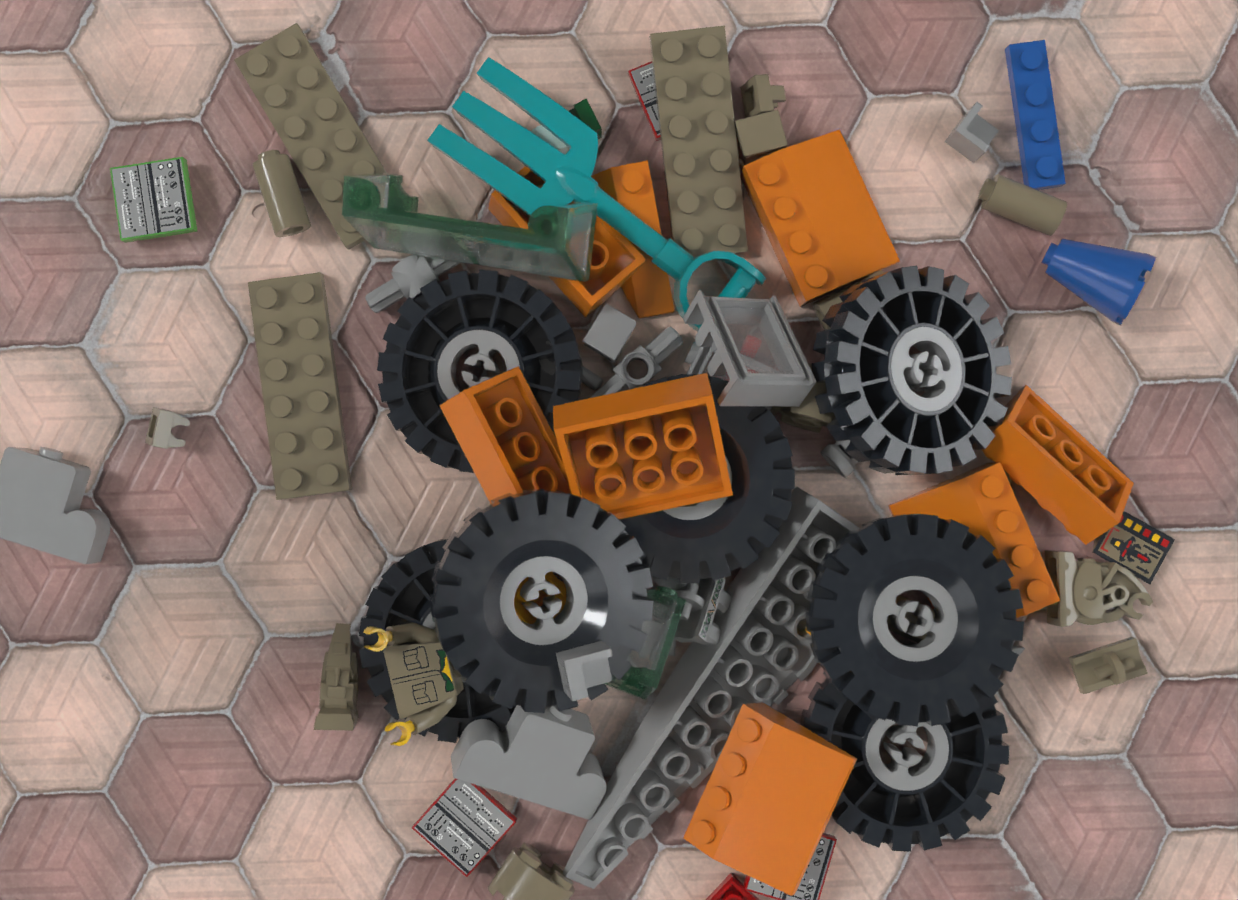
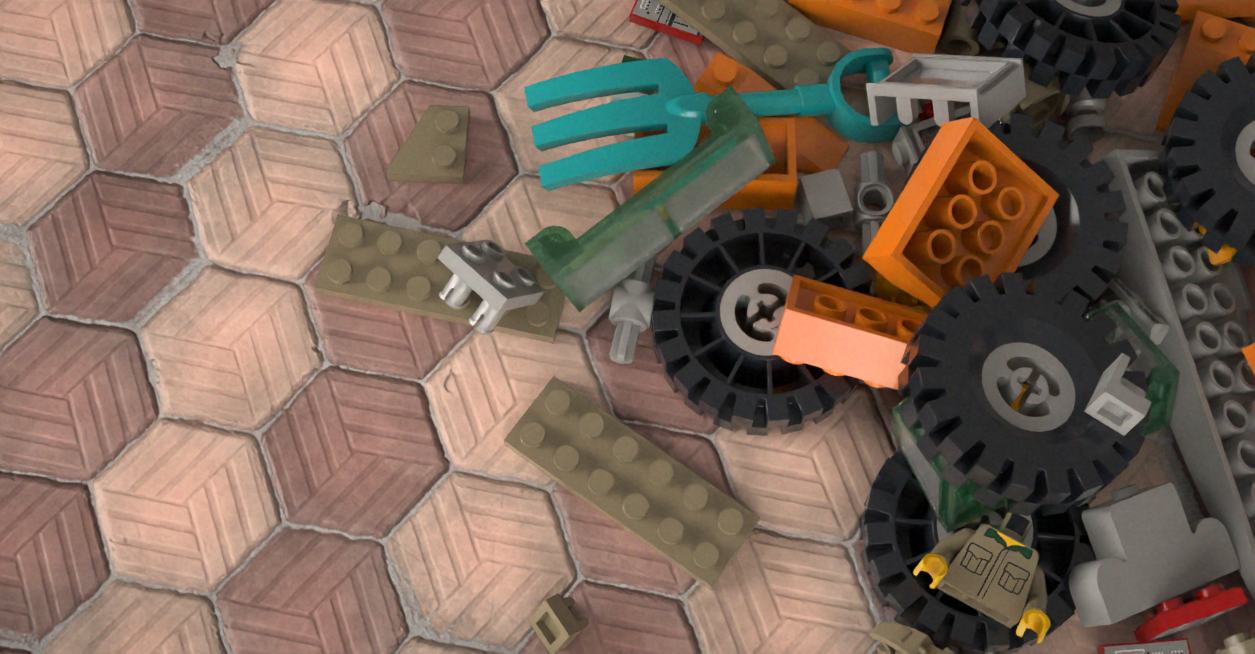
camera: 45 degrees left, 20 degrees down
light grey tile [110,157,198,243] -> none
dark tan brick [252,150,311,237] -> none
none -> dark tan wing [386,105,470,184]
none -> light grey plate [437,240,545,335]
none -> red tile [1133,583,1248,642]

